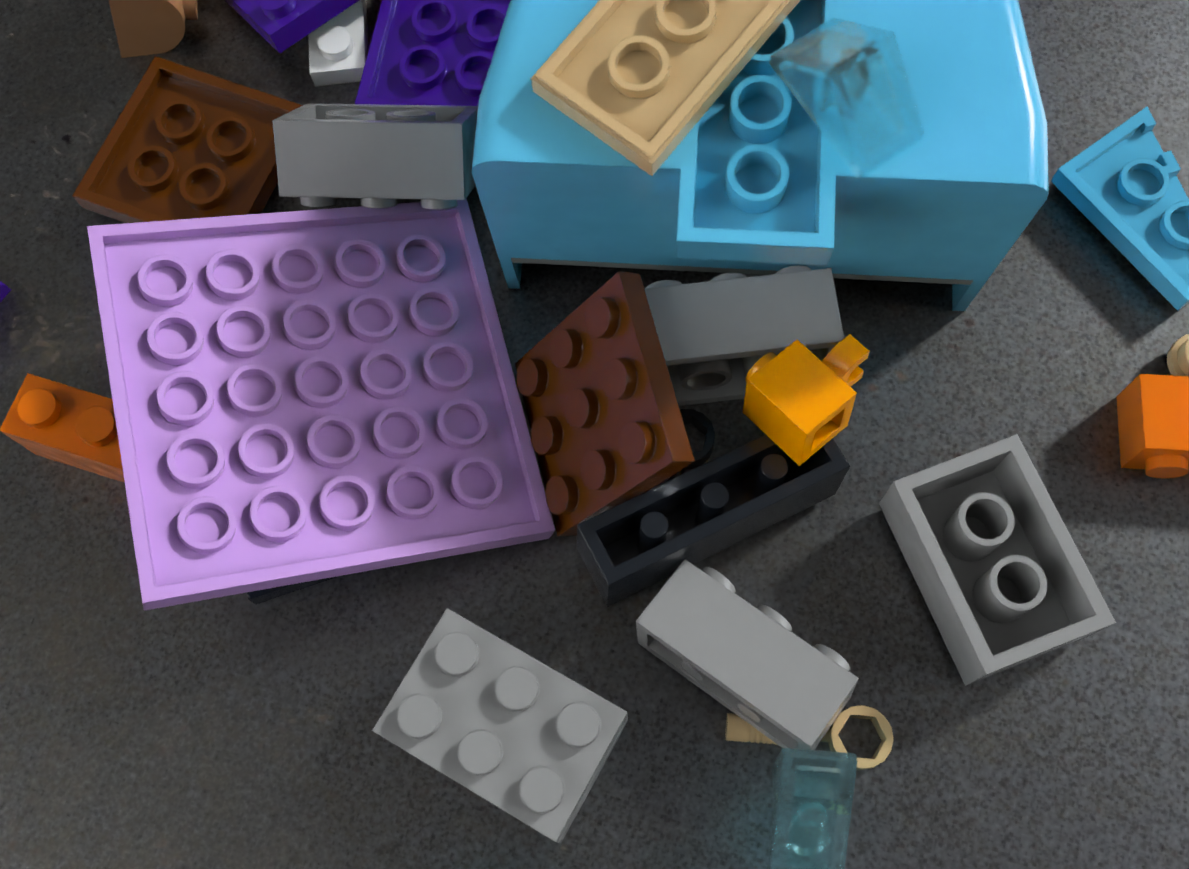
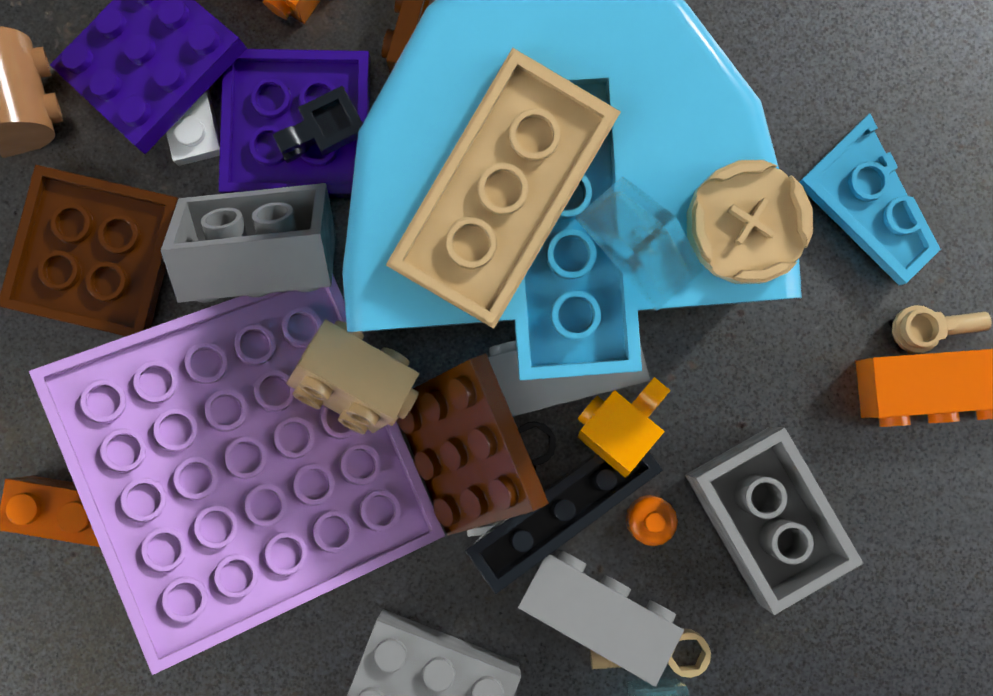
camera: 20 degrees left, 15 degrees up
none -> black plate [272,85,363,163]
none -> tan brick [286,319,420,434]
none -> orange piece [626,495,678,546]
none -> tan tile [687,160,813,284]

